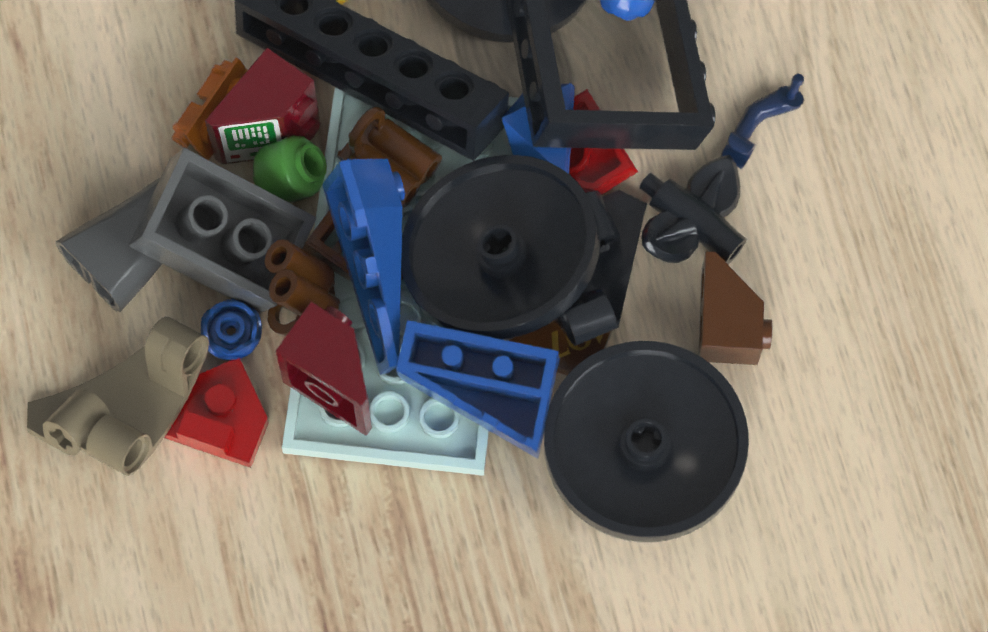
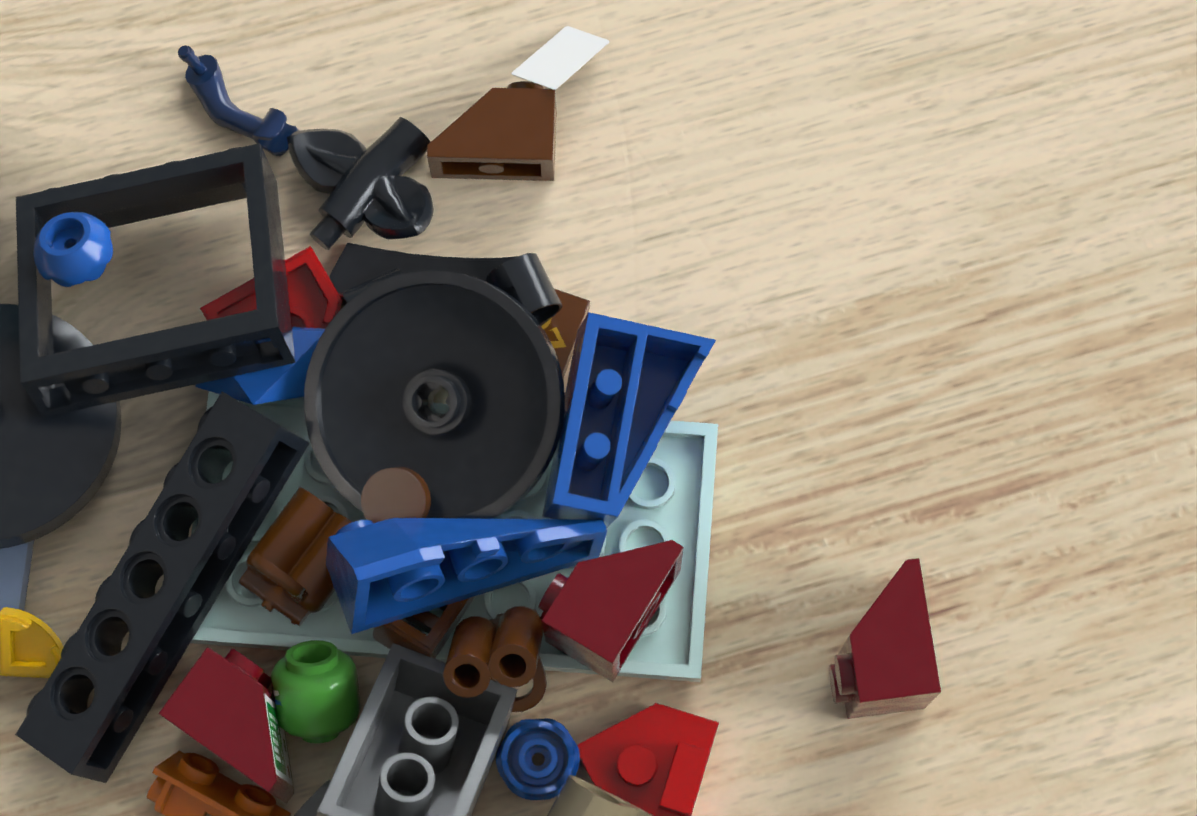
camera: 90 degrees left, 5 degrees up
black dish [544,341,749,542] -> none
none -> reddish brown tile [361,467,431,523]
none -> white sticker [512,26,609,90]
none -> dark red slope [829,558,941,719]

